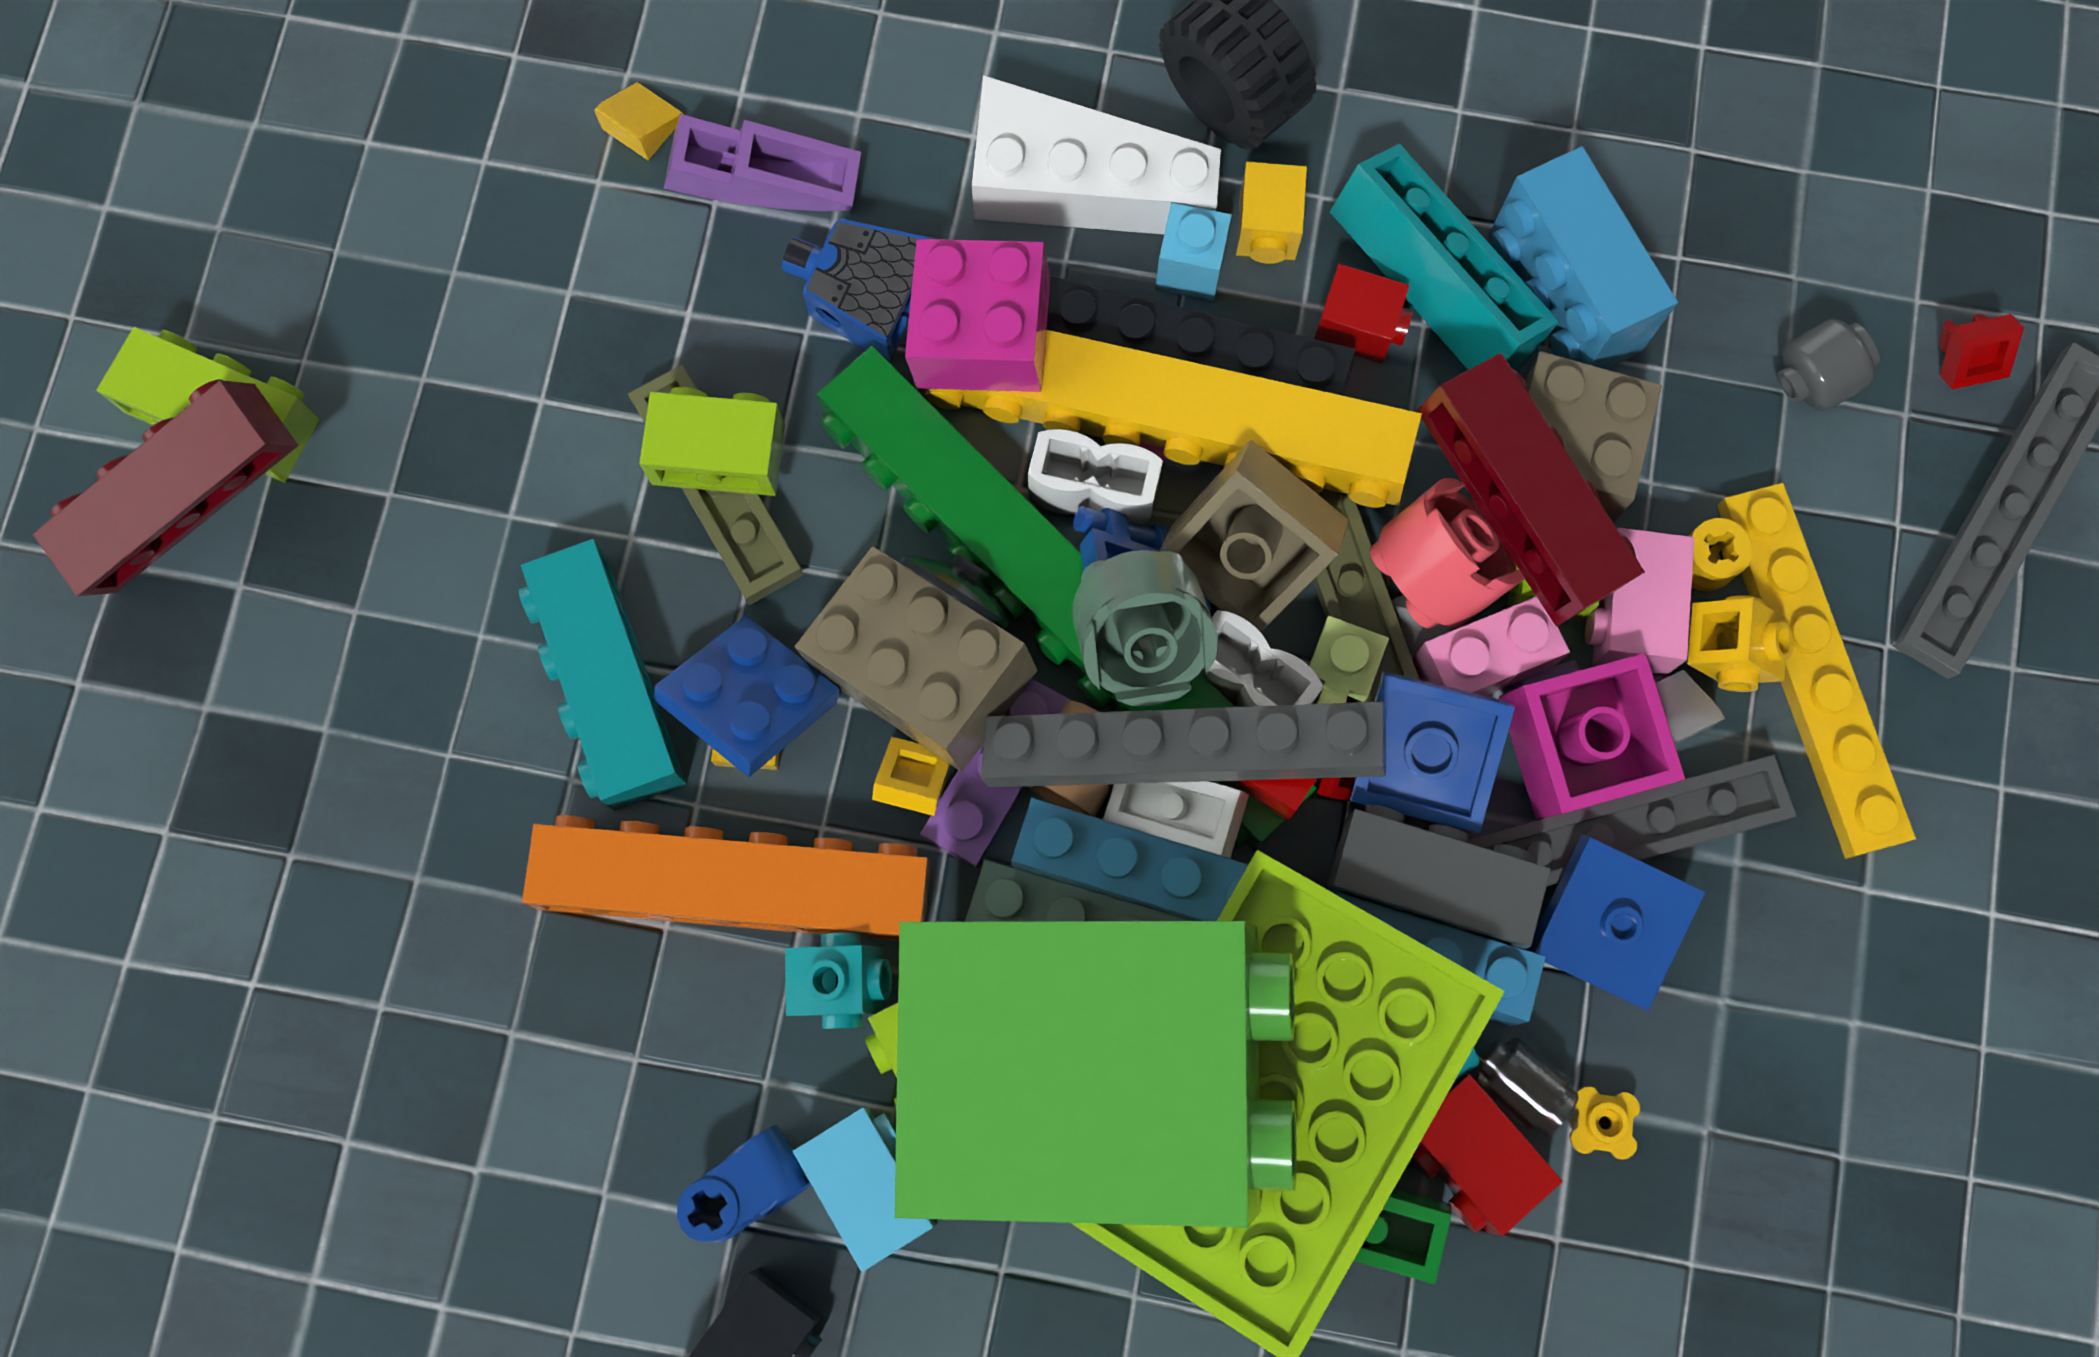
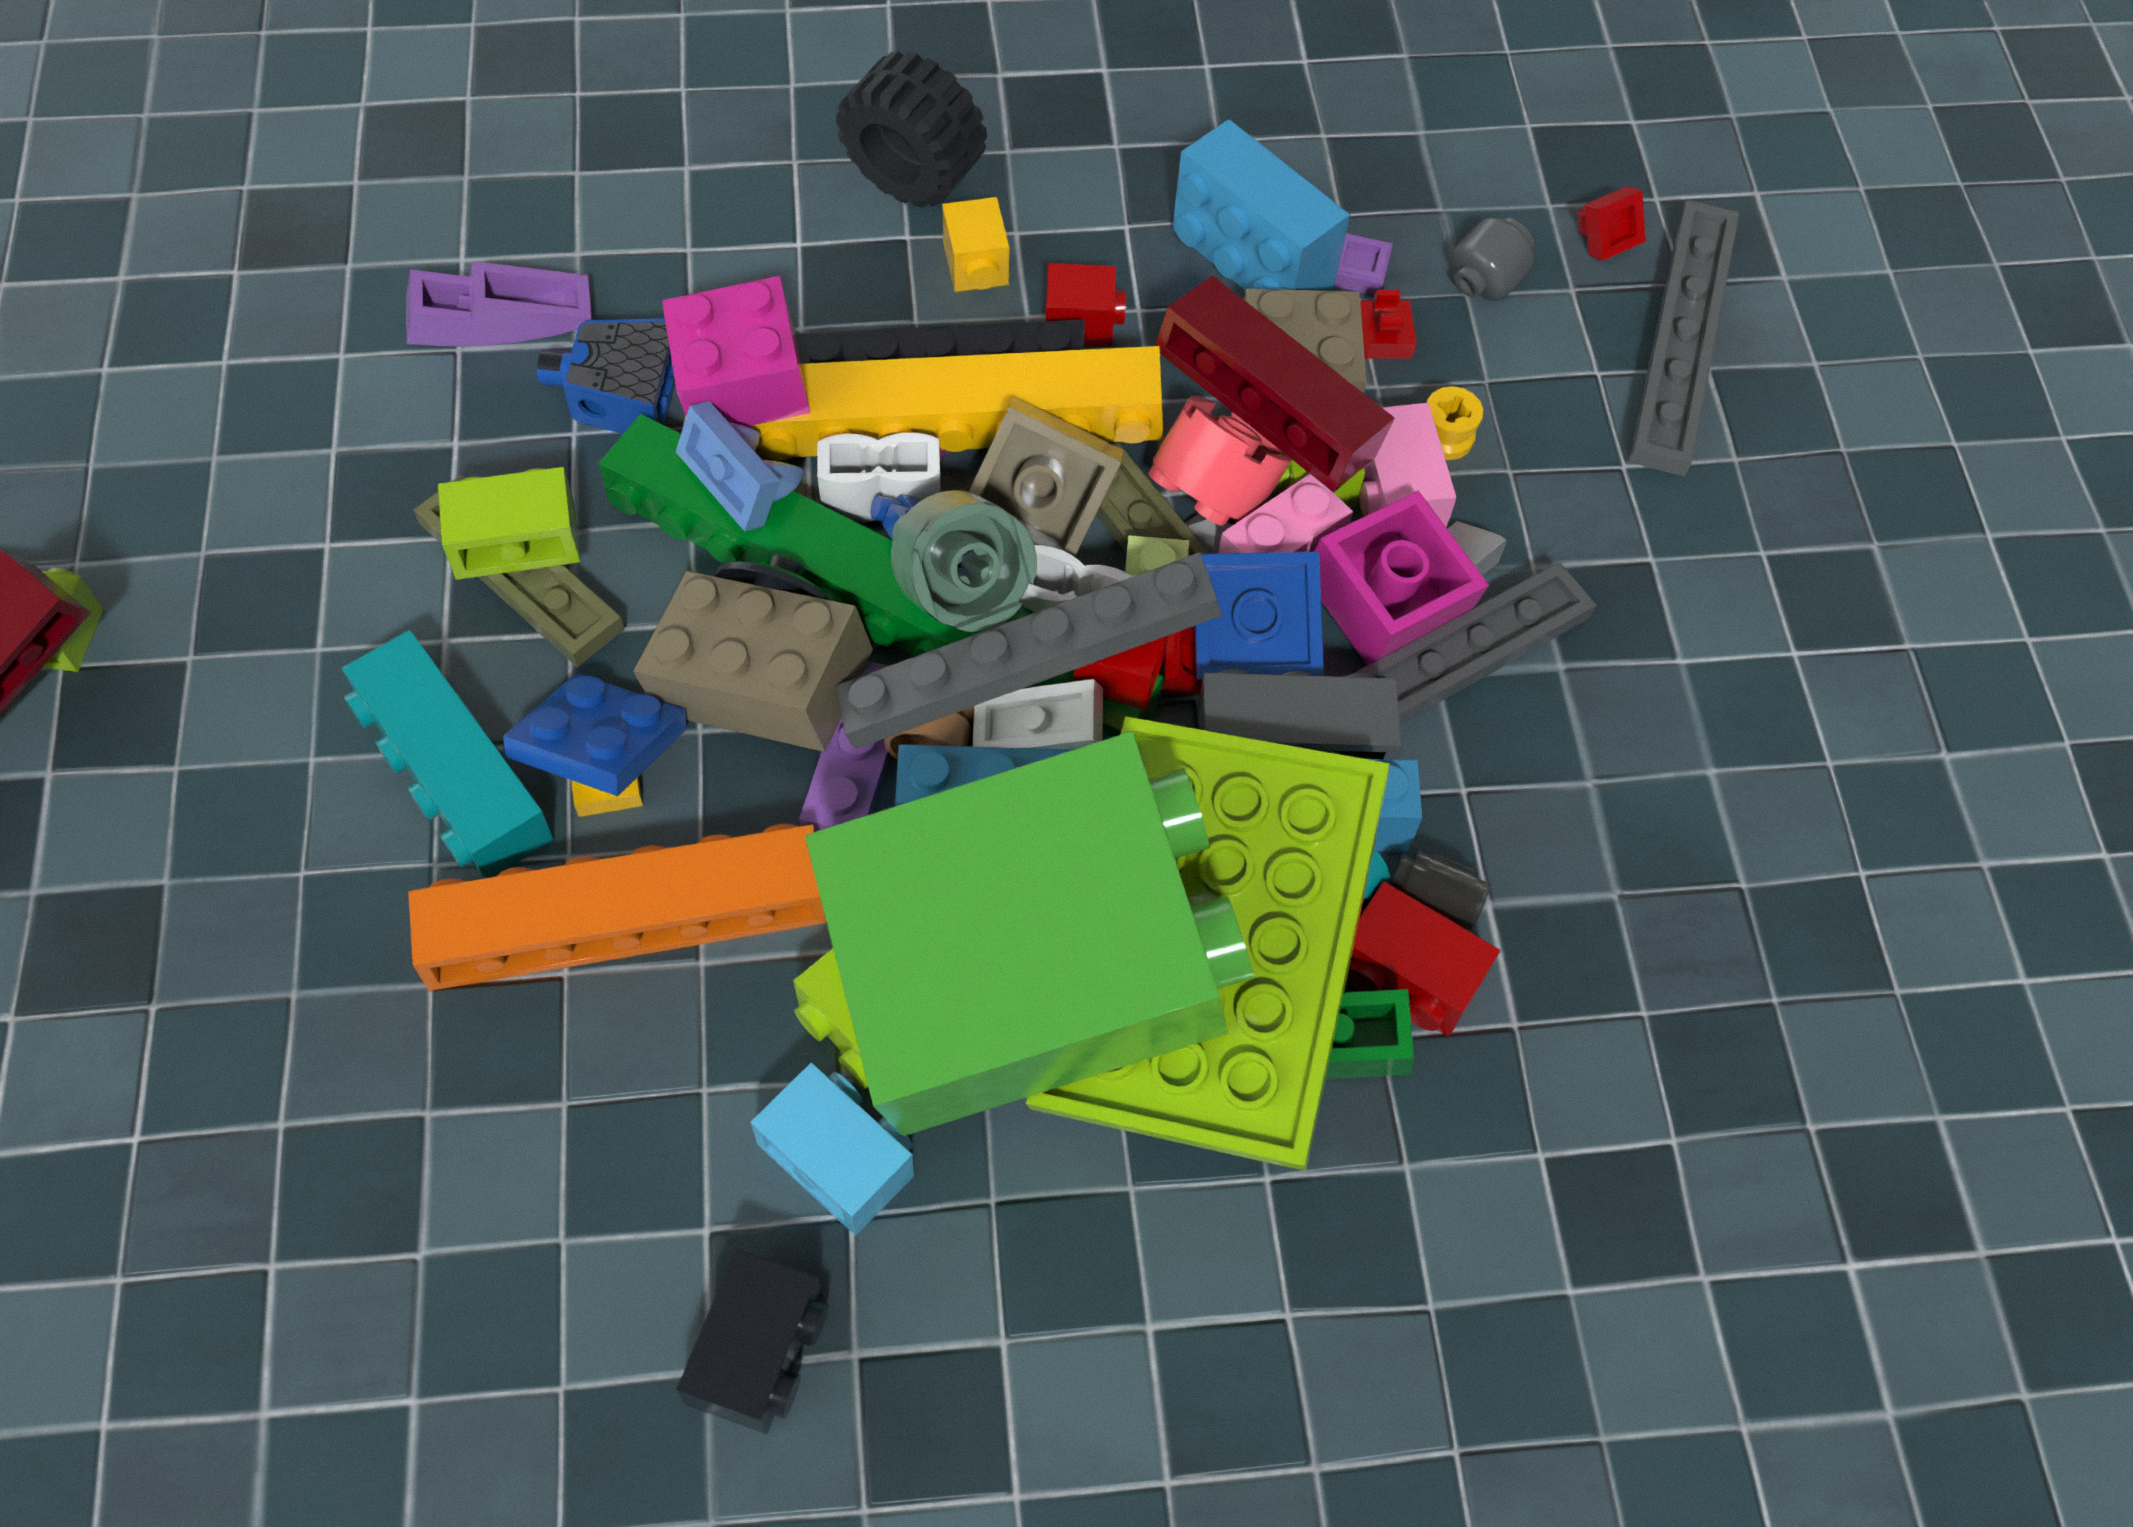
camera: 20 degrees left, 15 degrees down
yellow slope [594,82,684,161] -> none
blue piece [677,1125,811,1243] -> none
teal brick [785,933,892,1029] -> none
yellow plate [872,736,951,816] -> none
white wedge [972,75,1221,234] -> none
medium azure brick [1155,202,1232,301] -> none
teal brick [1330,144,1559,370] -> none
blue plate [1526,834,1705,1011] -> none
yellow plate [1569,1087,1640,1160] -> none
yellow brick [1687,595,1793,692] -> none
yellow plate [1717,483,1916,859] -> none
none -> medium blue tile [676,401,804,532]
none -> medium lavender tile [1334,233,1393,296]
none -> red tile [1360,290,1417,359]

